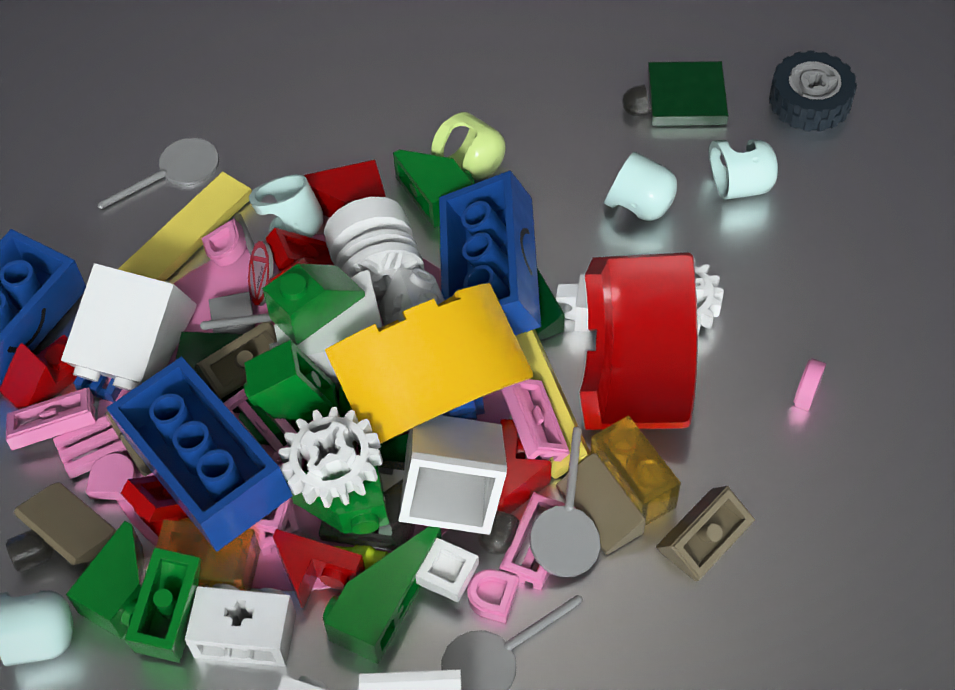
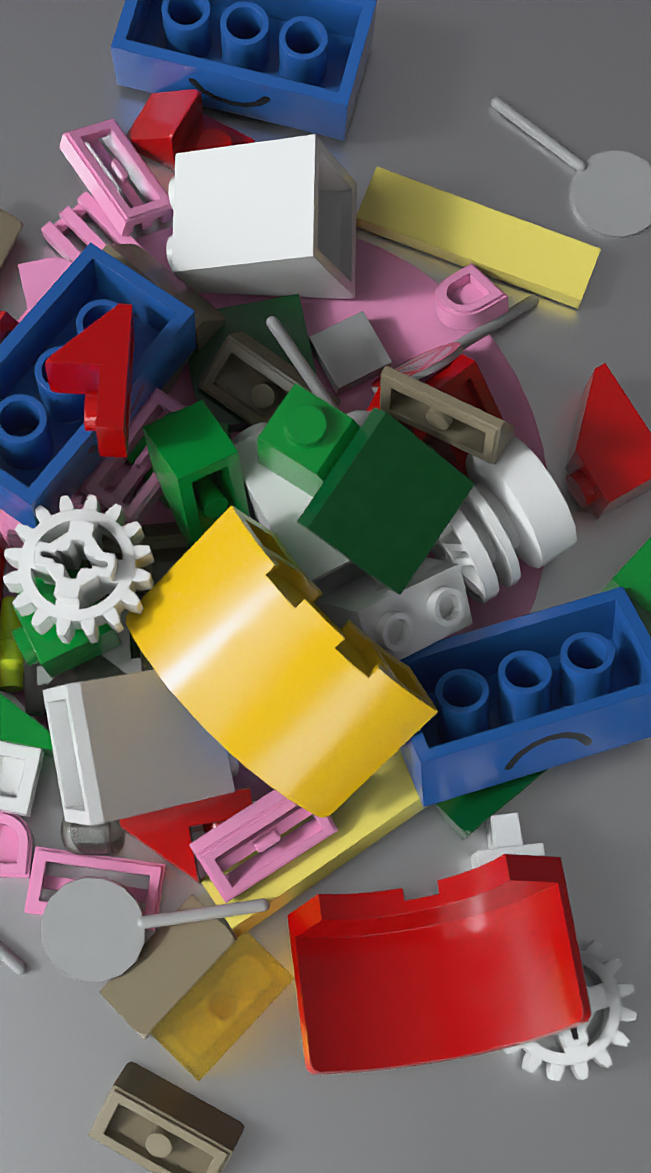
camera: 65 degrees right, 20 degrees up
light aqua helmet [249,174,323,238] -> none
none -> red slope [45,304,135,458]
none -> dark green tile [297,407,475,595]
none -> dark tan slope [380,366,515,464]

